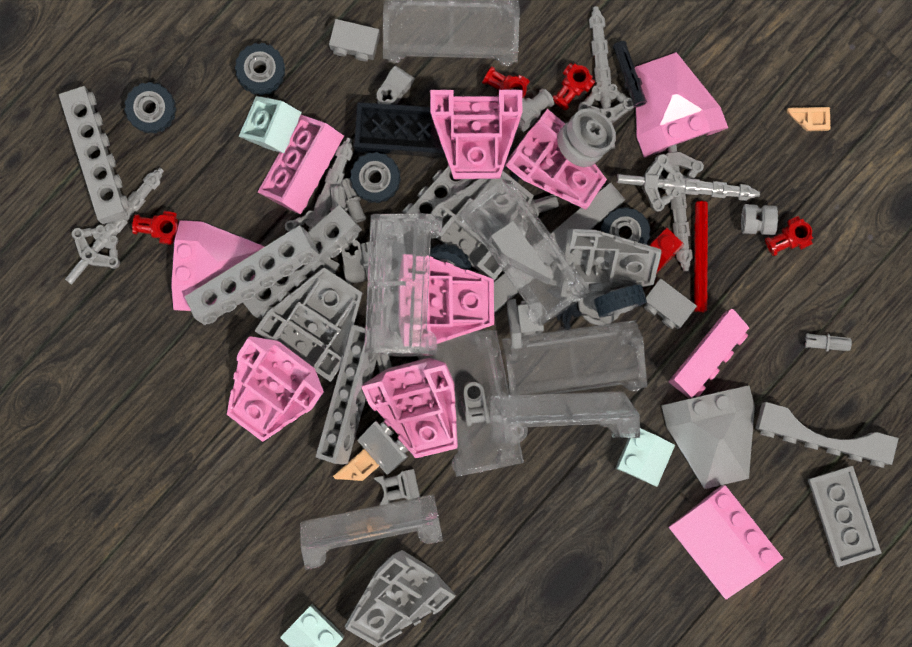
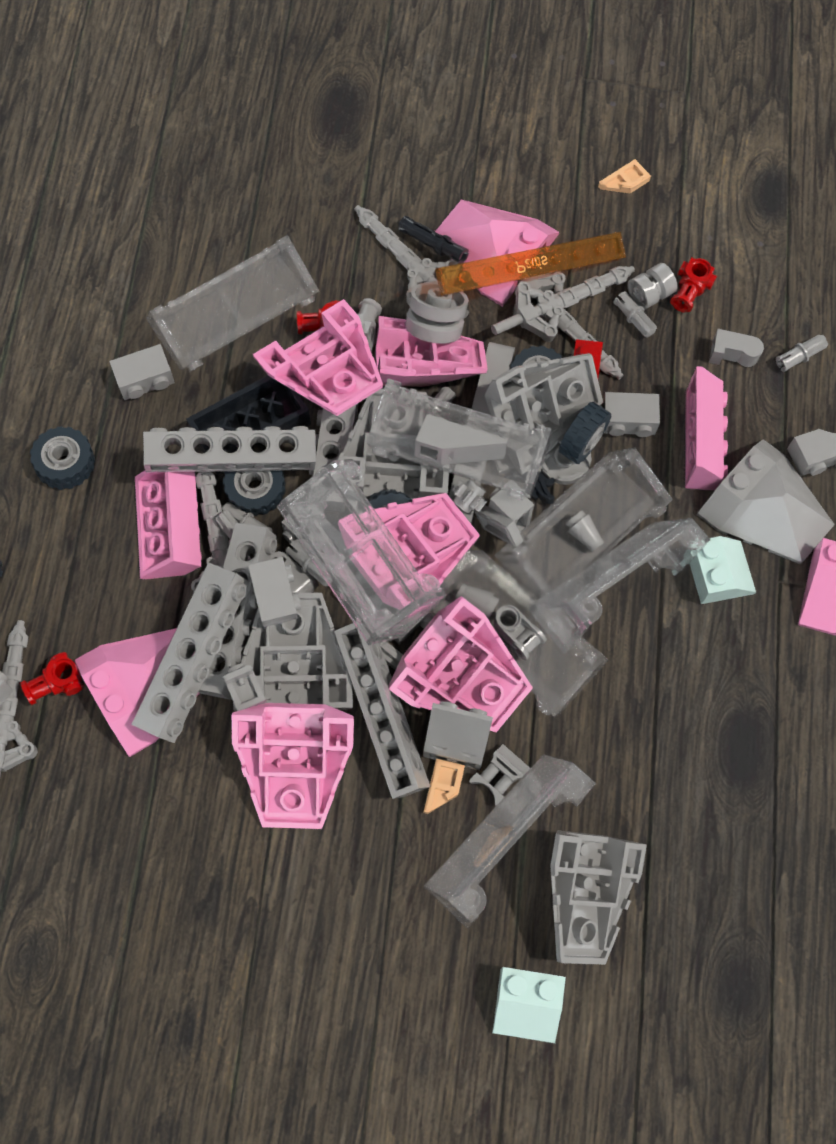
camera: 35 degrees left, 15 degrees down
light aqua slope [239,96,301,153] -> none
light grey piece [377,66,415,105] -> none
red connector [552,63,595,110] -> none
red axle [694,201,708,312] -> none
none -> light grey brick [143,426,316,472]
none -> light grey bracket [223,663,267,711]
none -> light grey piece [248,557,301,627]
none -> clear orange tile [435,232,626,296]
none -> light grey gear [452,478,487,513]
none -> light grey cone [455,583,499,619]
none -> light grey cone [565,510,604,553]
none -> light grey axle [614,291,657,337]
none -> light grey leg [709,329,764,367]

